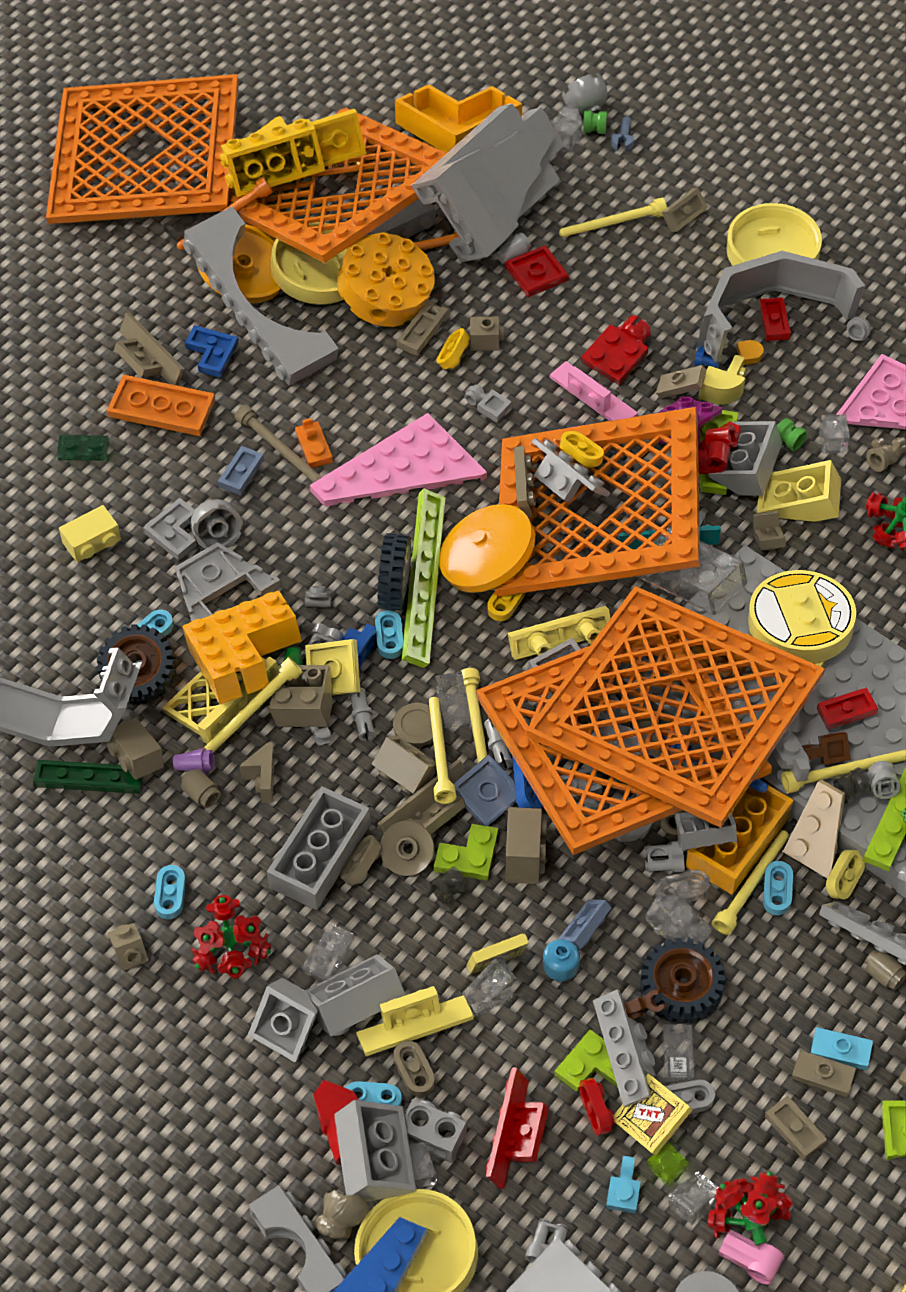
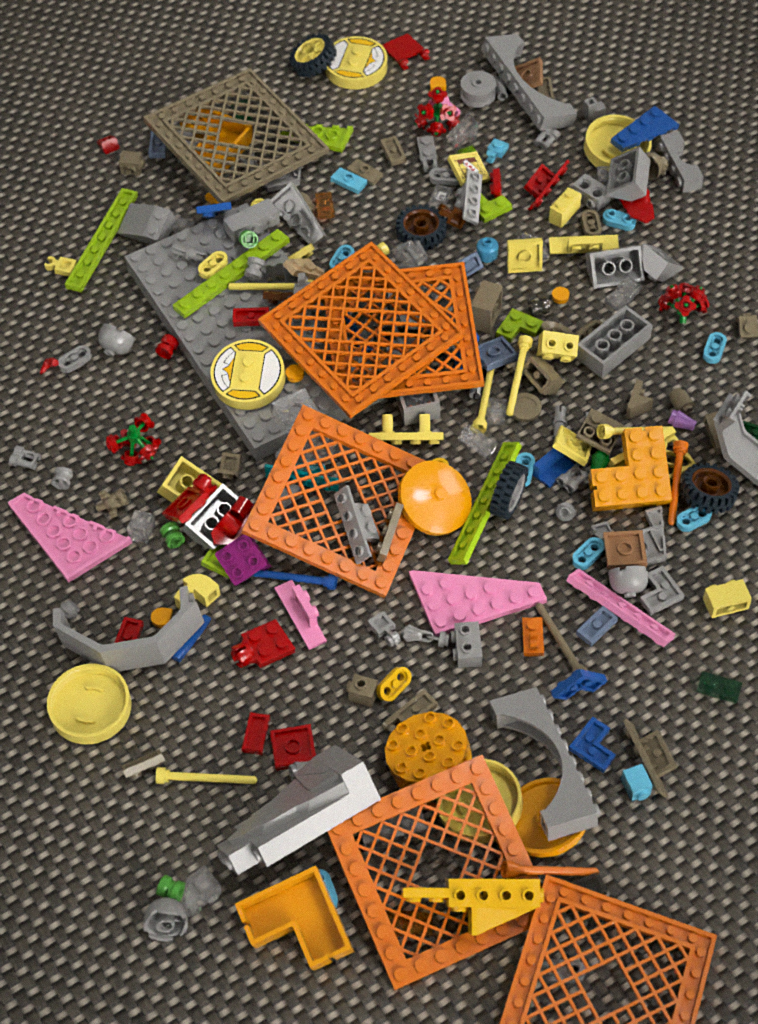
camera: 160 degrees left, 0 degrees up
orange plate [107,374,215,436] -> none
yellow plate [560,431,604,468] -> none
sand blue bar [611,116,634,152] -> none
dark tan plate [656,365,706,399] -> none
none -> red plate [162,473,217,524]
none -> red tile [241,712,271,755]
none -> clear orange slope [315,192,335,220]
none -> light grey piece [401,624,450,648]
none -> light grey hinge [417,135,438,172]
none -> light grey brick [451,621,482,668]
none -> clear plate [458,423,498,459]
none -> light yellow brick [537,330,579,363]
none -> light yellow brick [549,188,582,228]
none -> blue plate [551,669,608,701]
none -> light orange tile [552,287,570,304]
none -> bright pink plate [566,569,676,647]
none -> medium azure plate [572,537,604,570]
none -> medium nougat plate [603,530,647,570]
none -> medium azure brick [621,764,653,801]
none -> orange piece [668,440,689,526]

